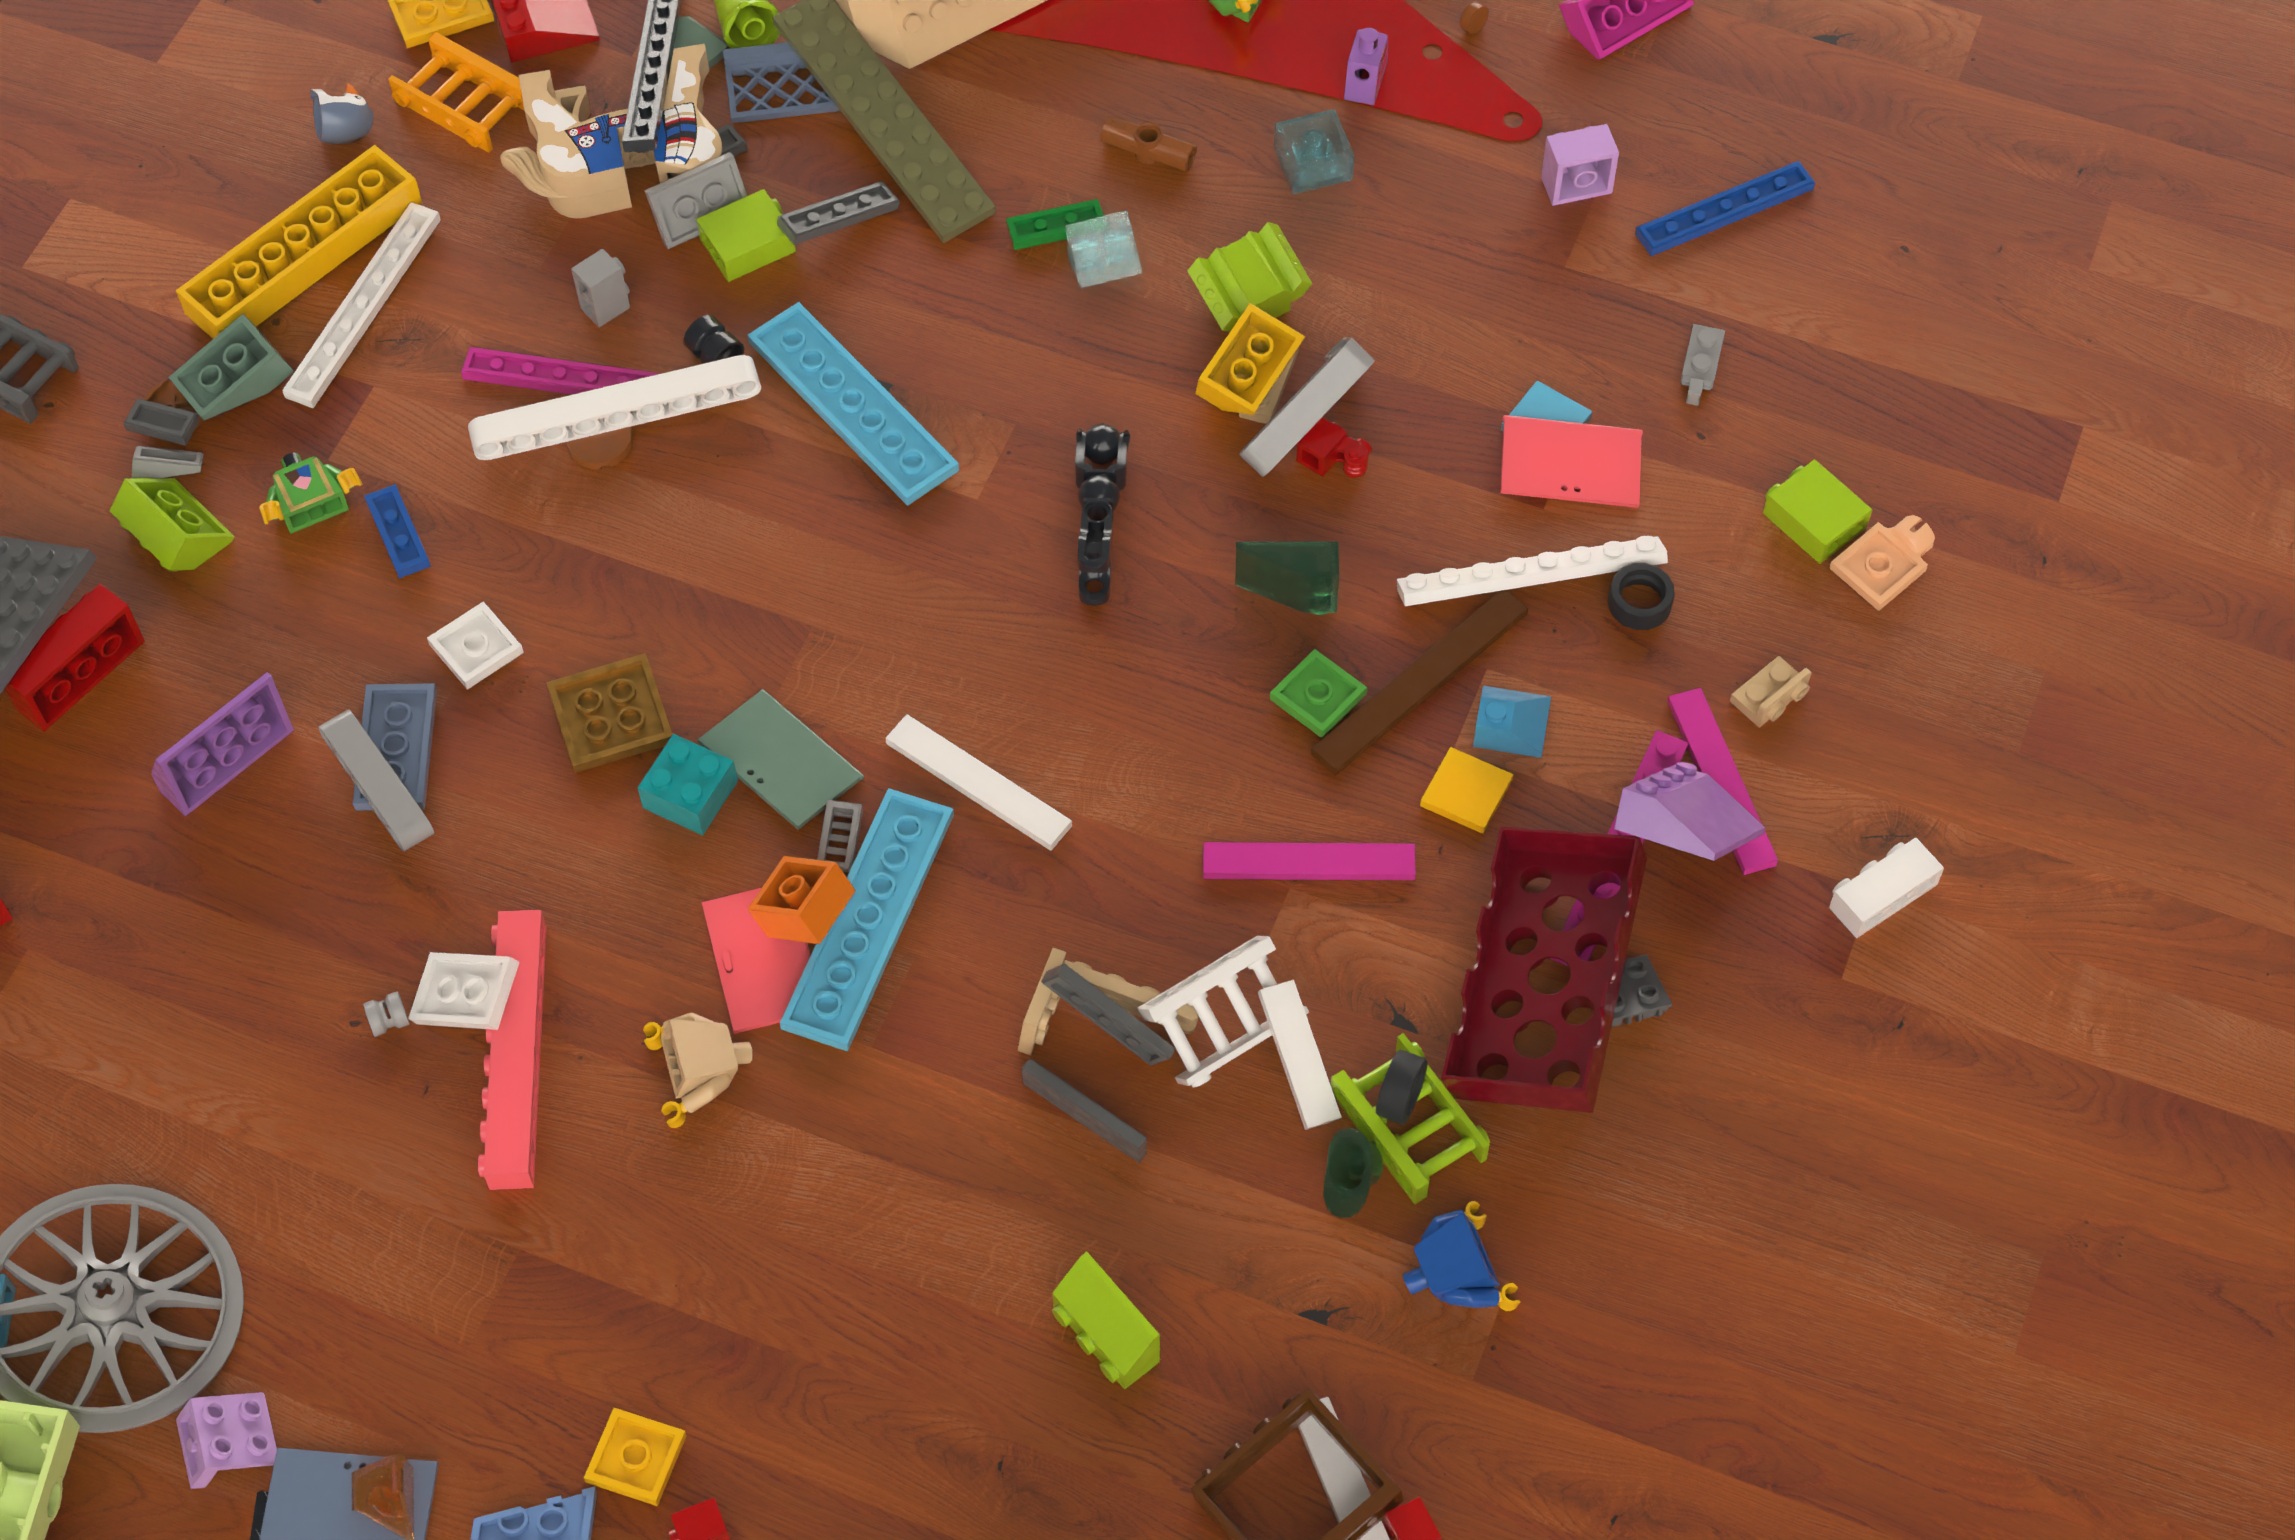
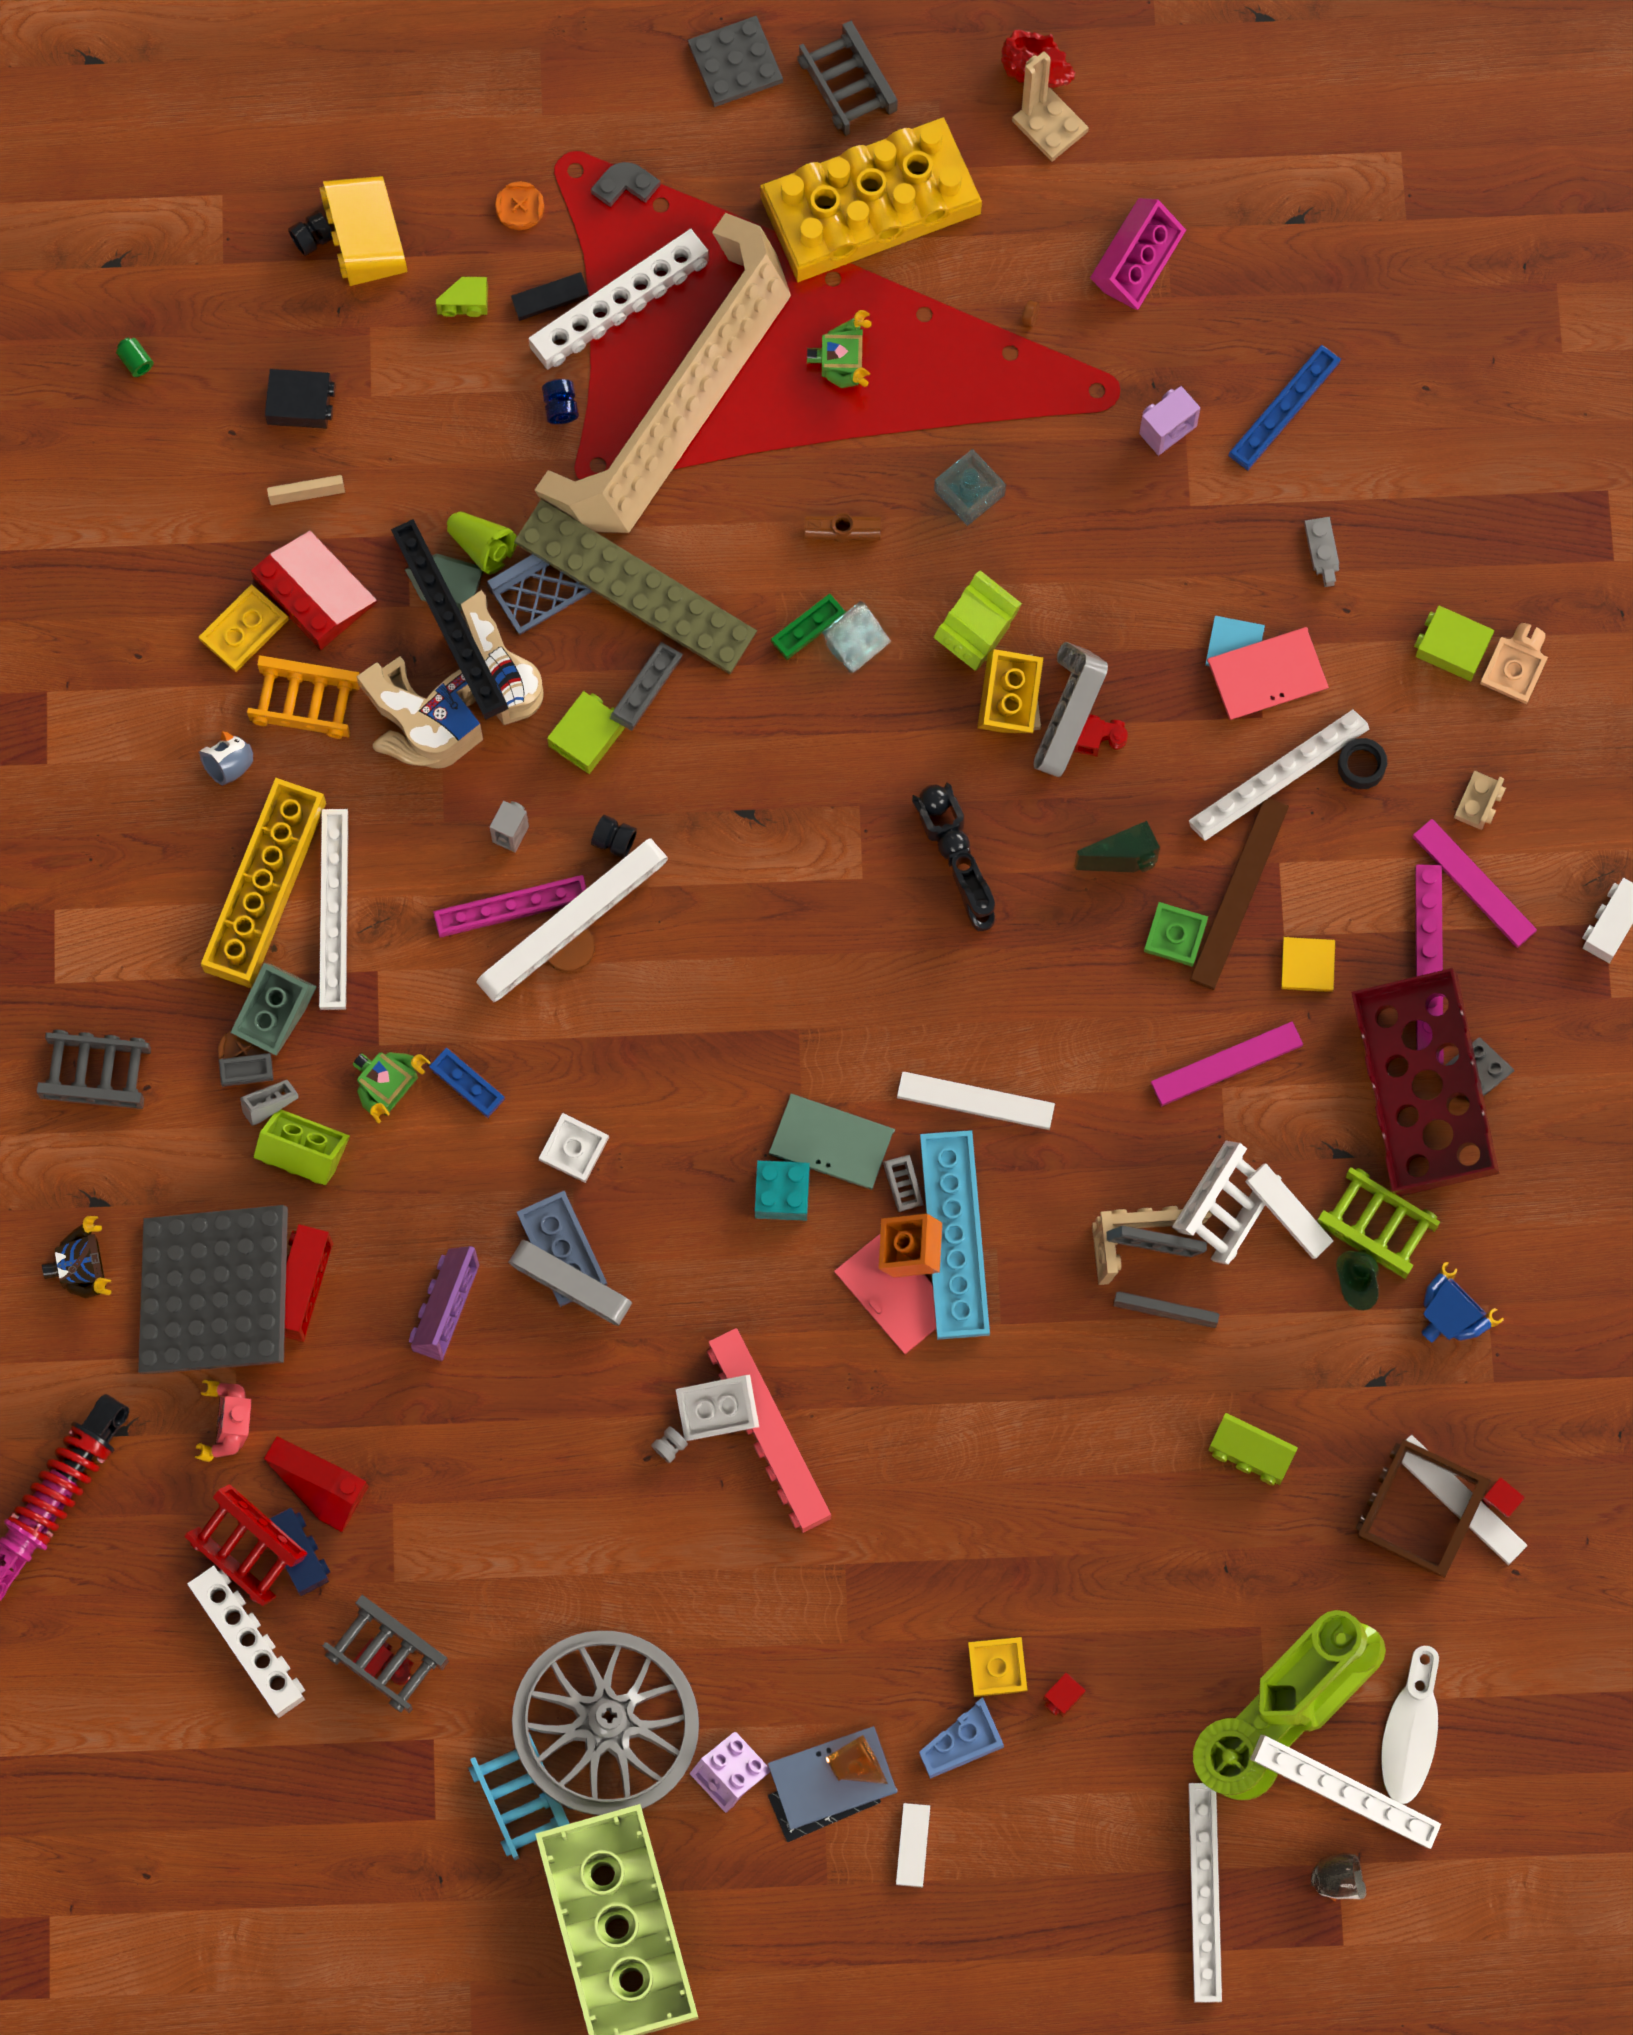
camera: 25 degrees left, 15 degrees up
pearl gold plate [546,653,673,773] -> none
tan torso [643,1013,752,1128] -> none
light grey tile [645,152,747,249] -> none
dark grey tile [717,124,748,157] -> none
medium azure plate [747,302,959,506] -> none
medium lavender torso [1344,28,1388,106] -> none
black tyre [1376,1049,1428,1125] -> none
dark azure slope [1473,686,1551,758] -> none
medium lavender slope [1614,762,1765,861] -> none

